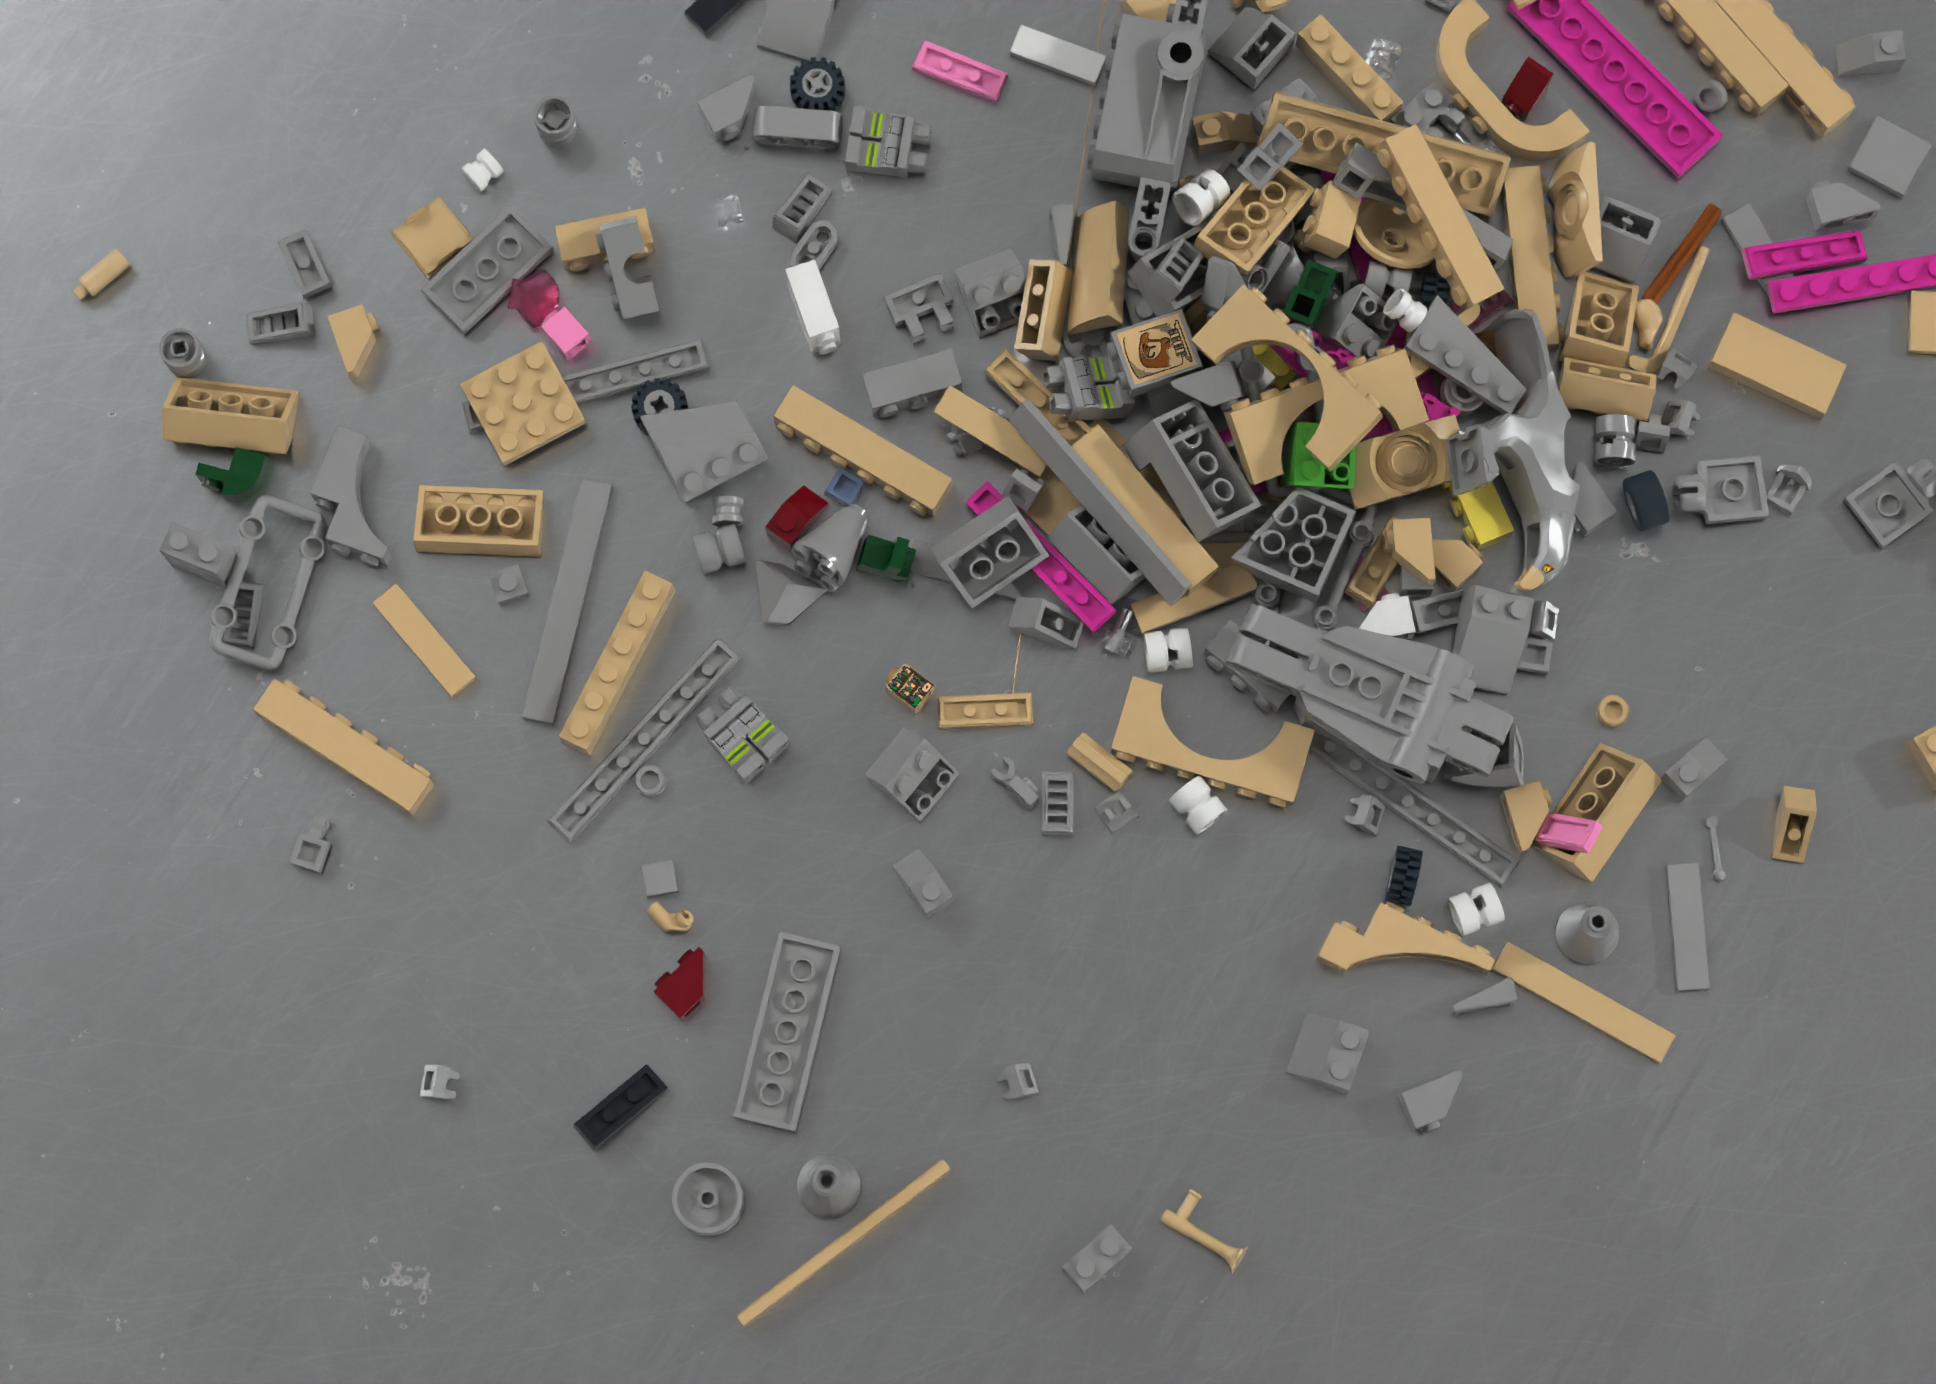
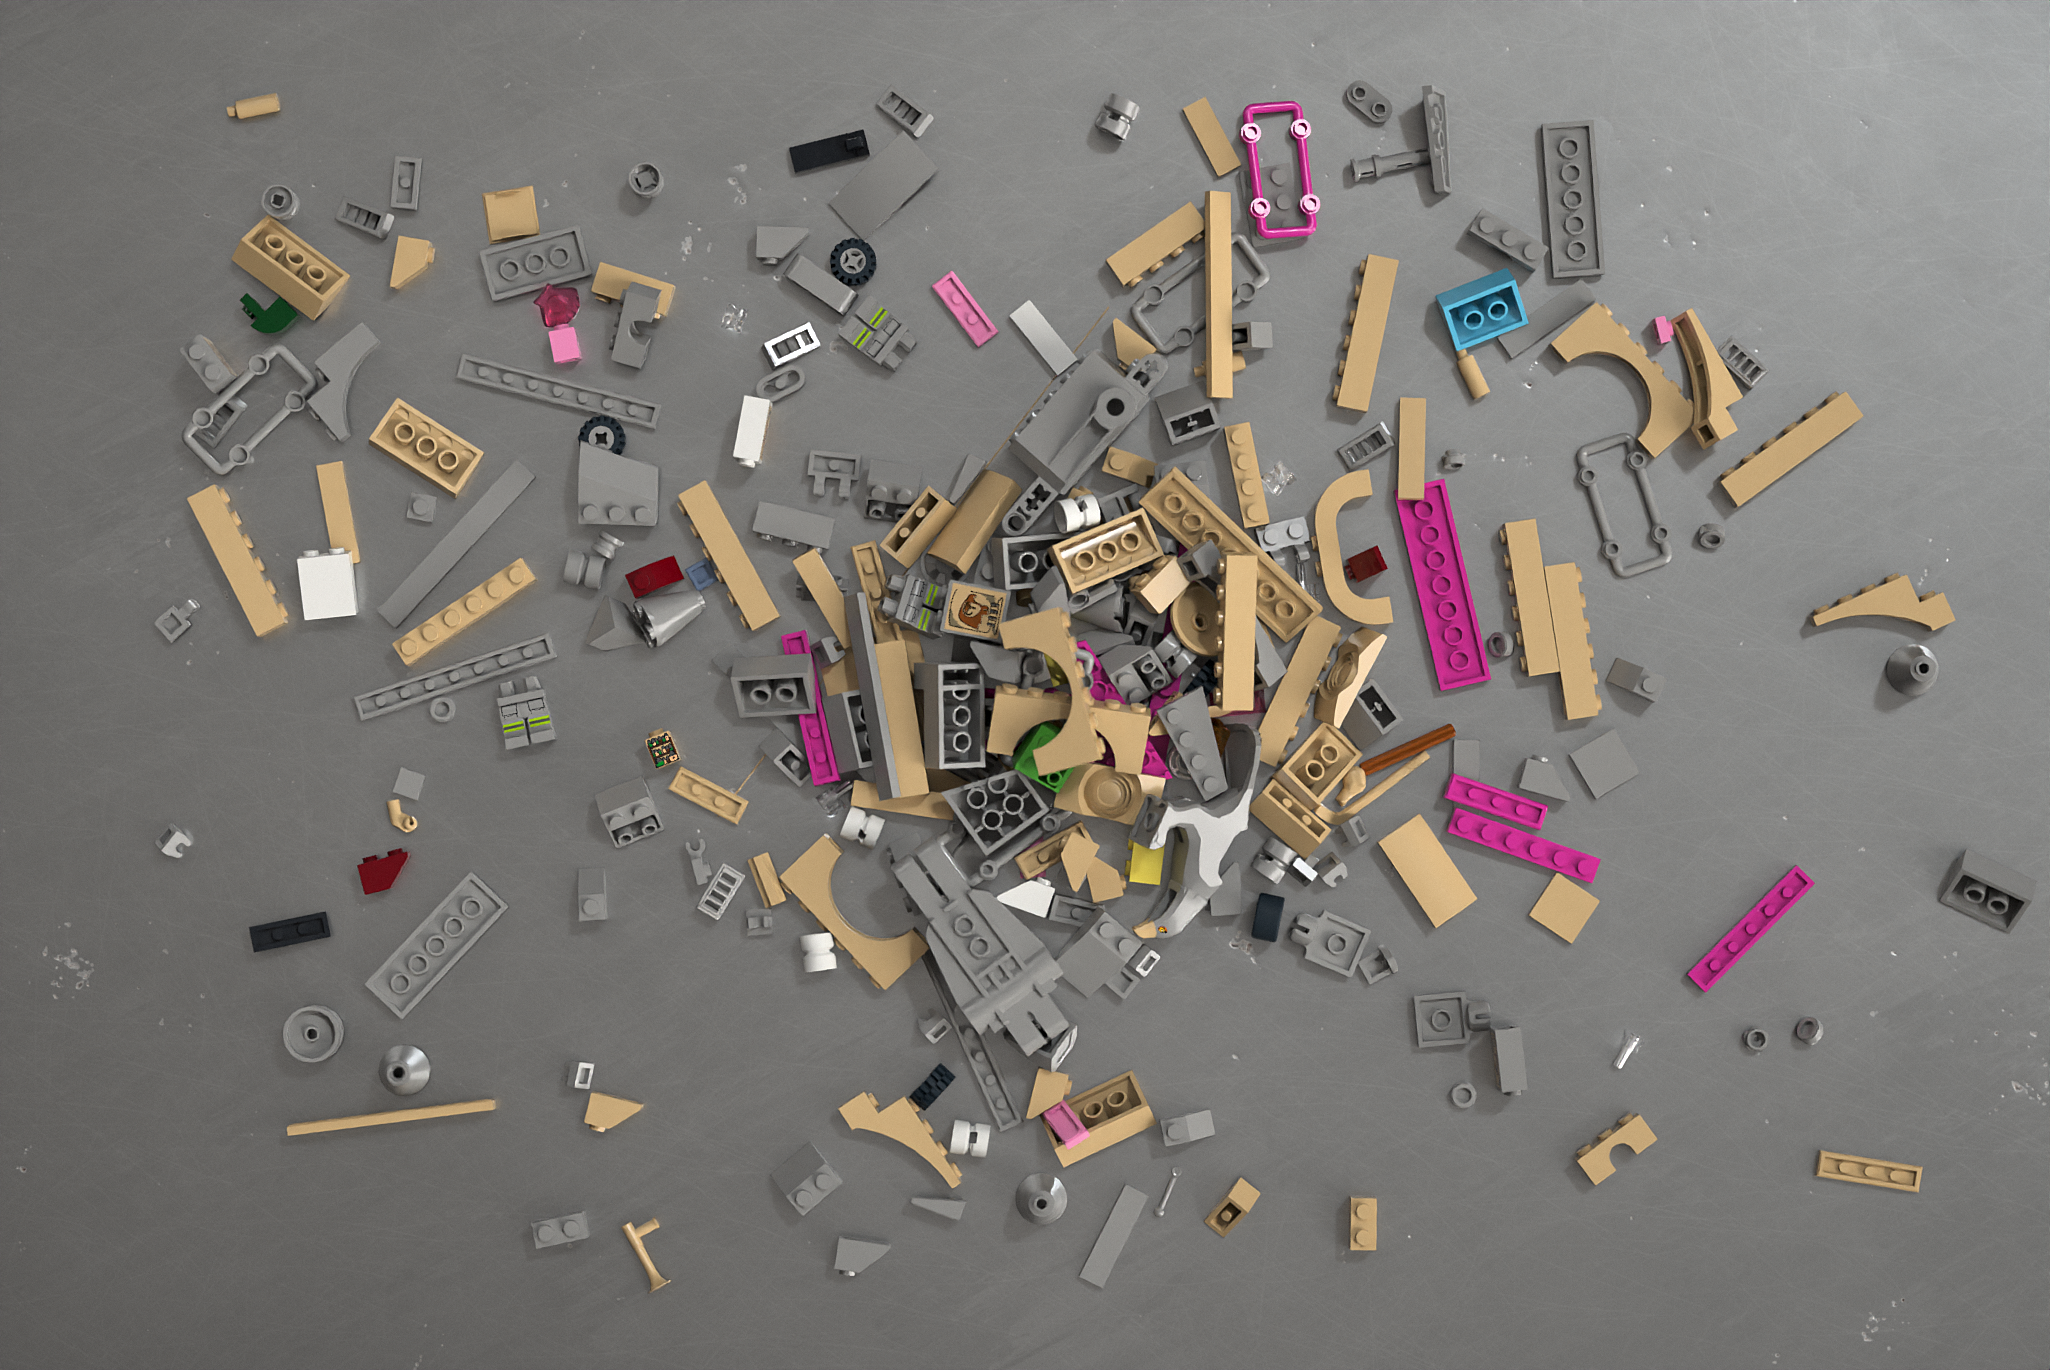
camera: 25 degrees right, 10 degrees up
tan plate [460,341,586,466] -> none
white wheel [461,149,504,192] -> none
dark green brick [856,535,916,580] -> none
light grey slope [1146,236,1205,303] -> none
light grey slope [1237,123,1304,190] -> none
dark green brick [1283,259,1338,328] -> none
white wheel [1383,289,1427,332] -> none
tan tile [1491,941,1676,1064] -> none
tan tile [1596,695,1629,728] -> none
none -> white brick [297,547,359,620]
none -> tan slope [584,1091,644,1132]

